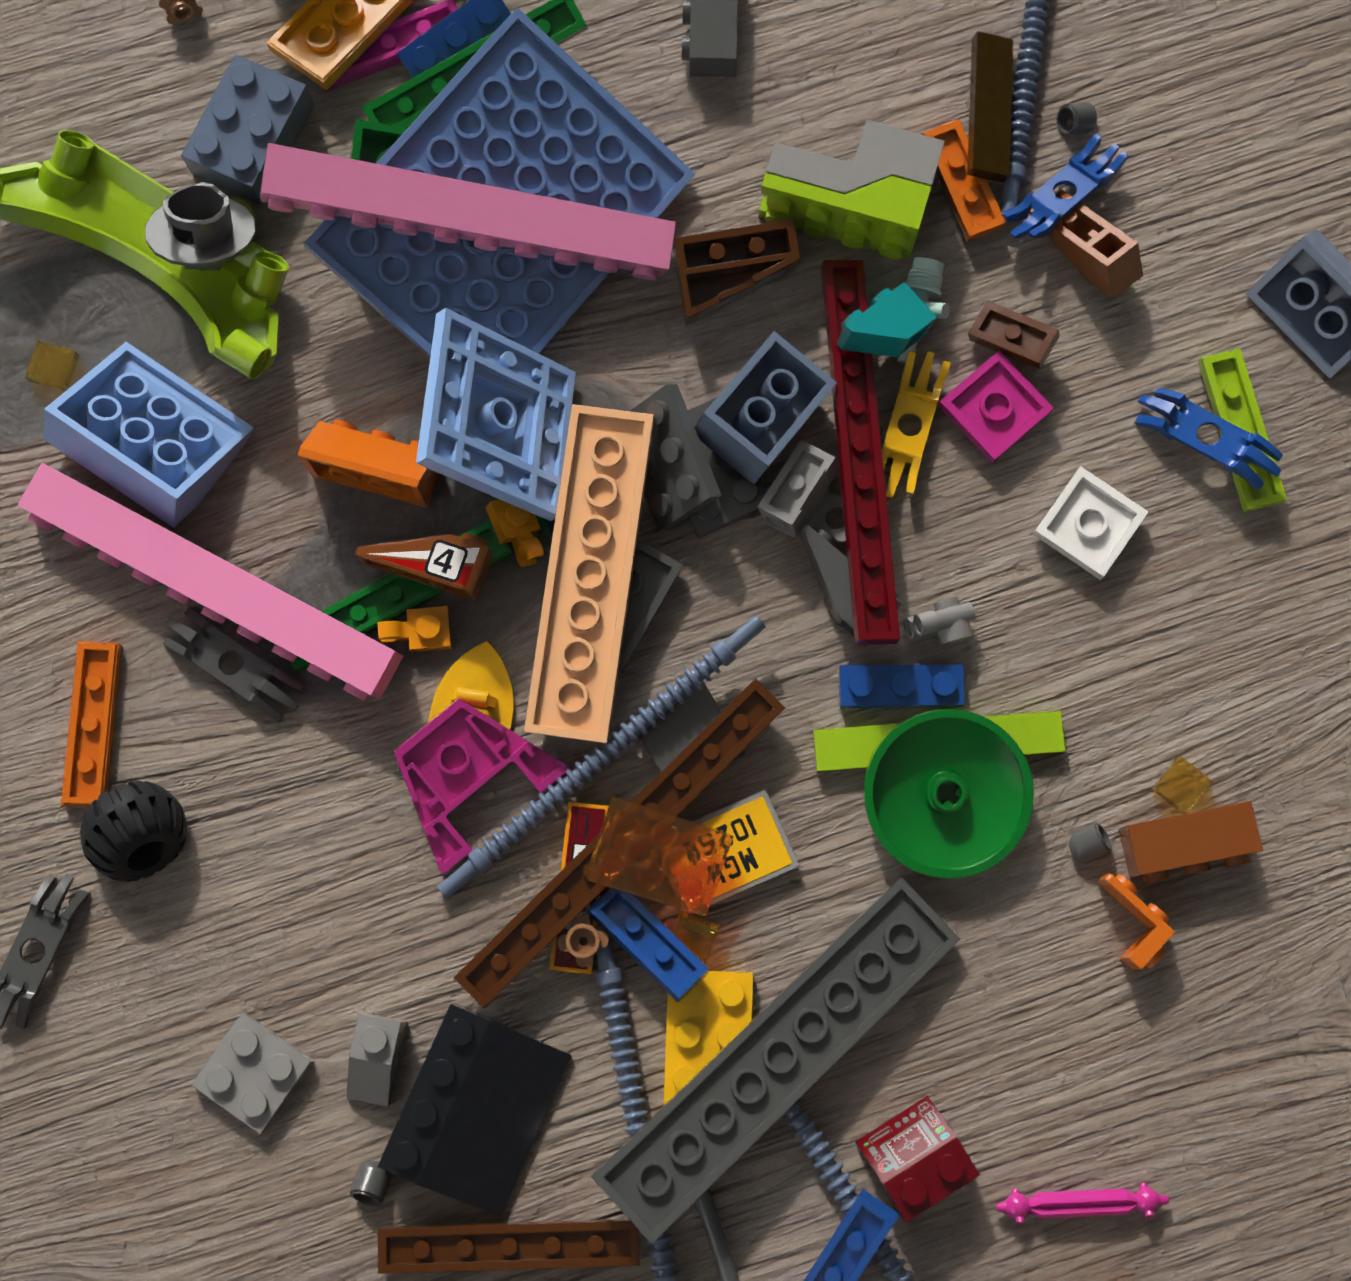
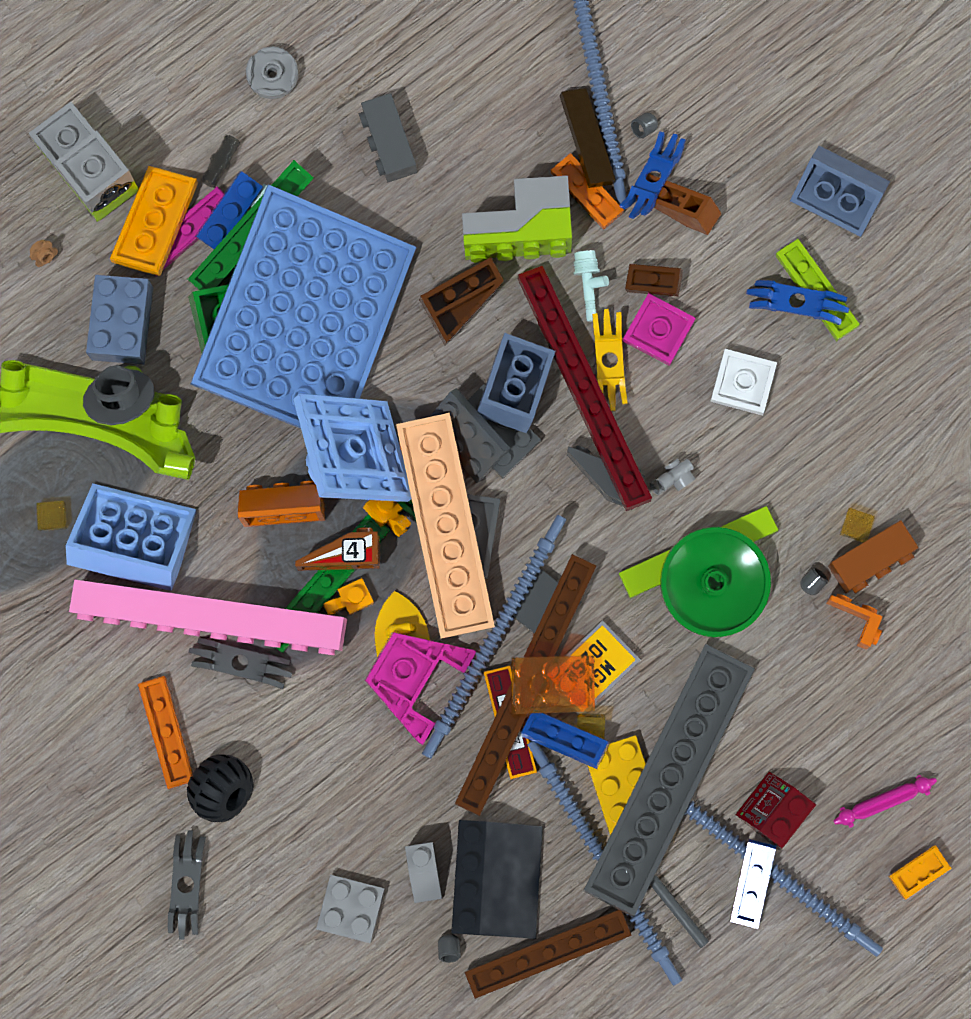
camera: 15 degrees left, 0 degrees up
bright pink brick [260,143,676,280] -> none
medium nougat plate [558,916,609,967] -> none
light grey piece [757,440,846,544] -> none
teal slope [837,282,937,357] -> none
blue plate [839,664,965,708] -> none

